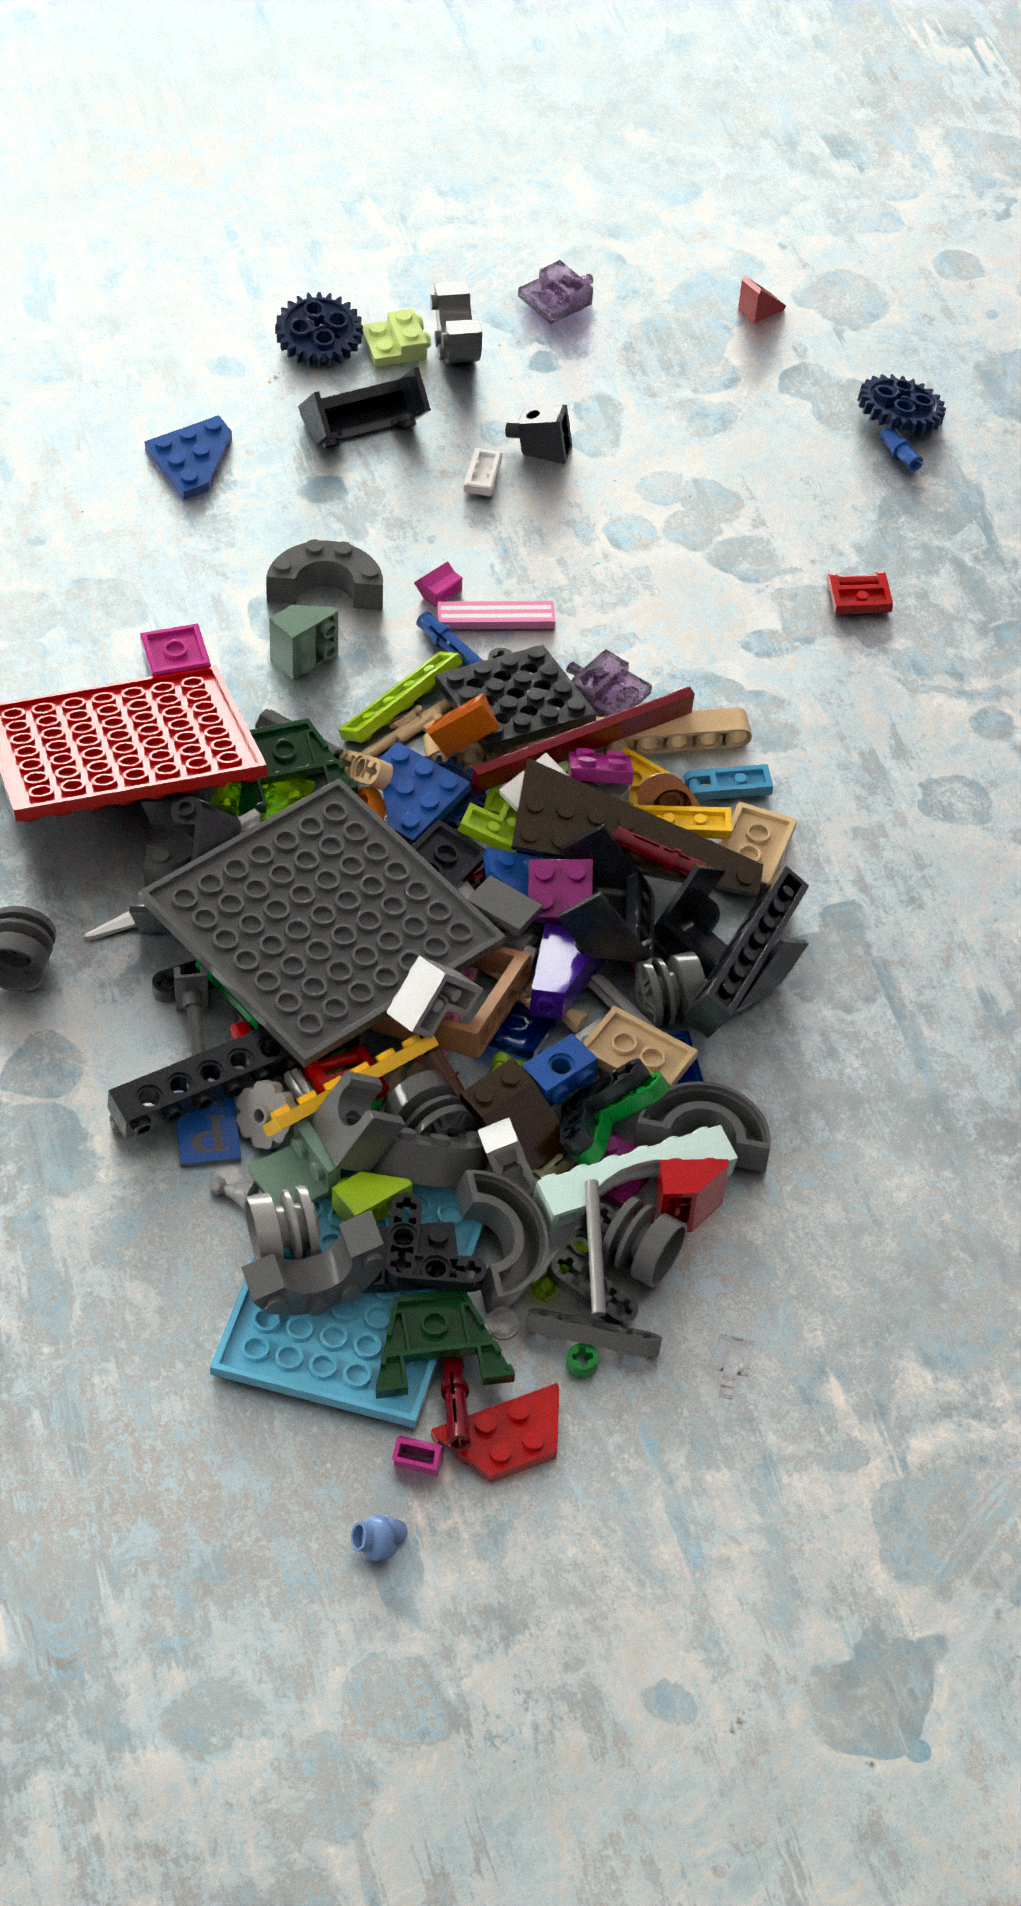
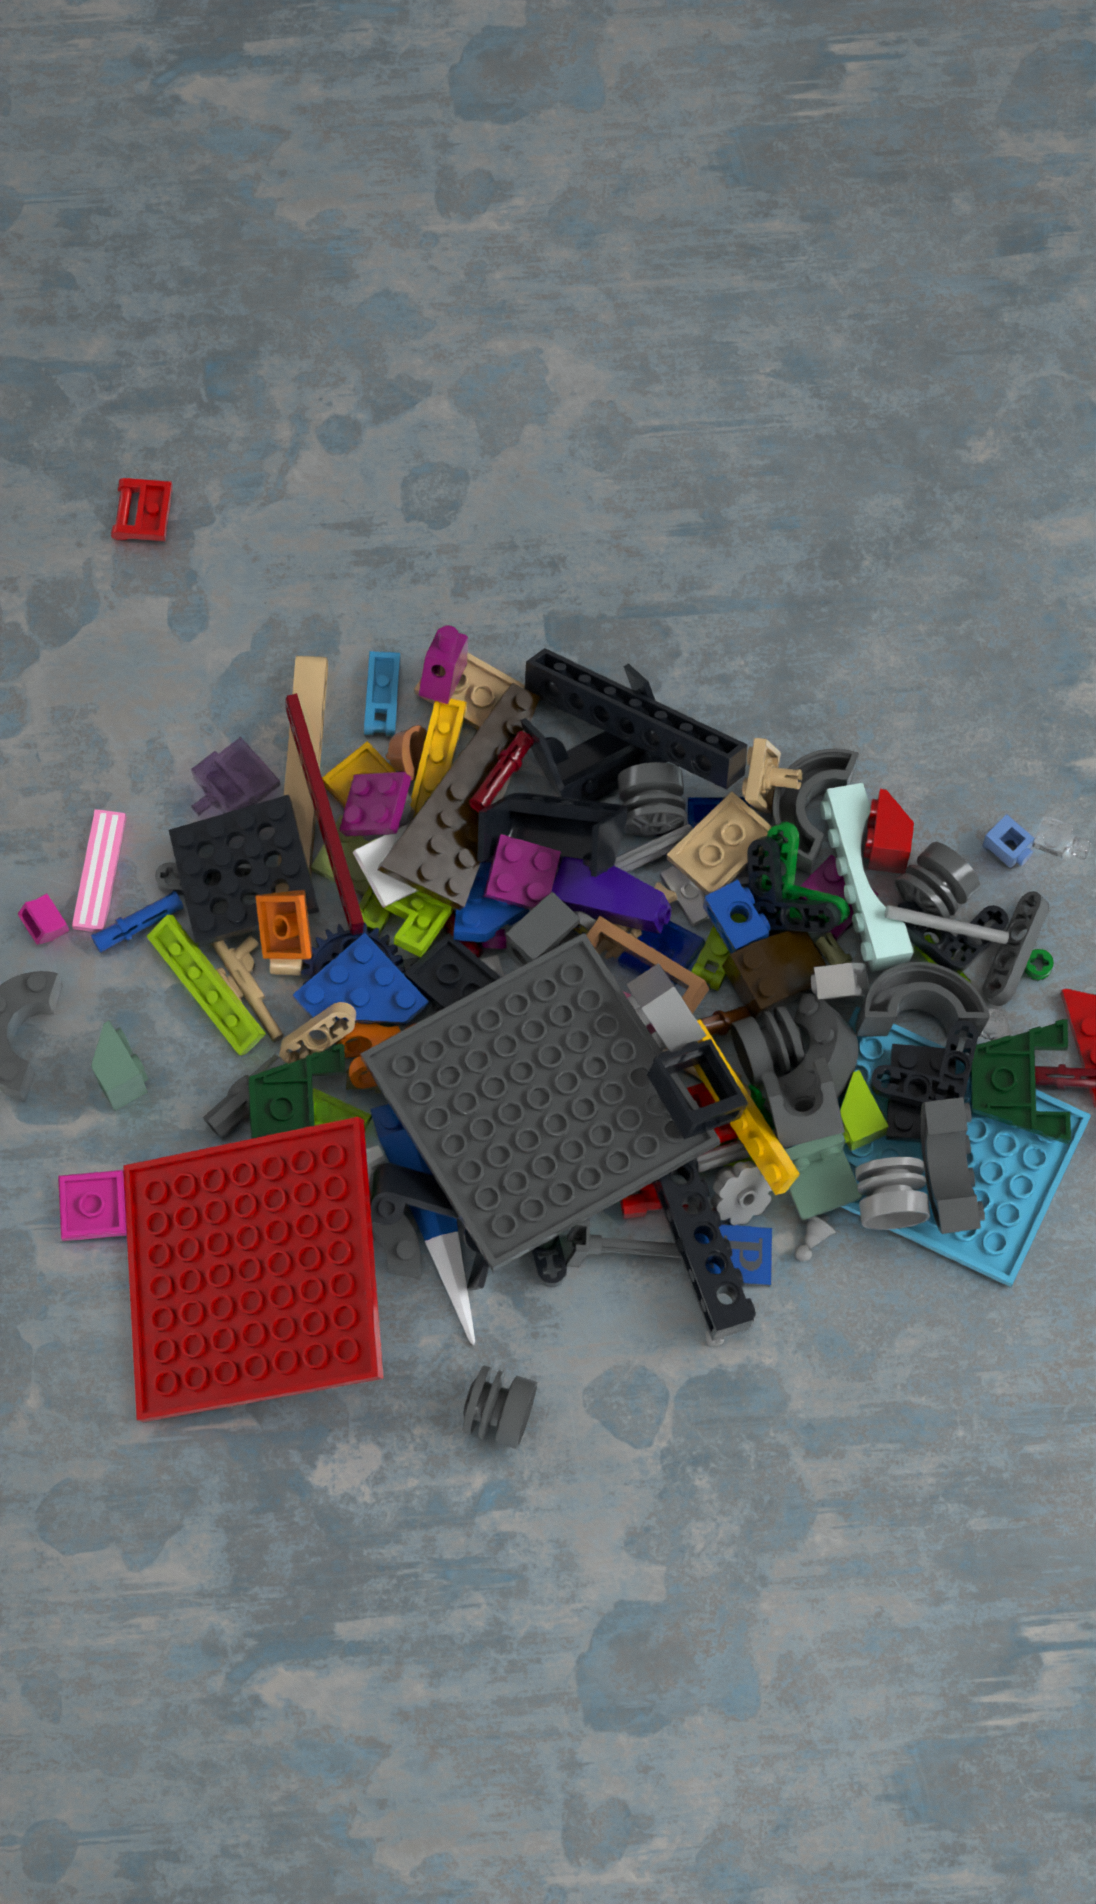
camera: 75 degrees left, 20 degrees up
none -> magenta torso [419,625,469,704]
none -> black window [647,1039,749,1140]
none -> tan plate [742,738,802,813]
none -> medium blue brick [982,814,1035,868]

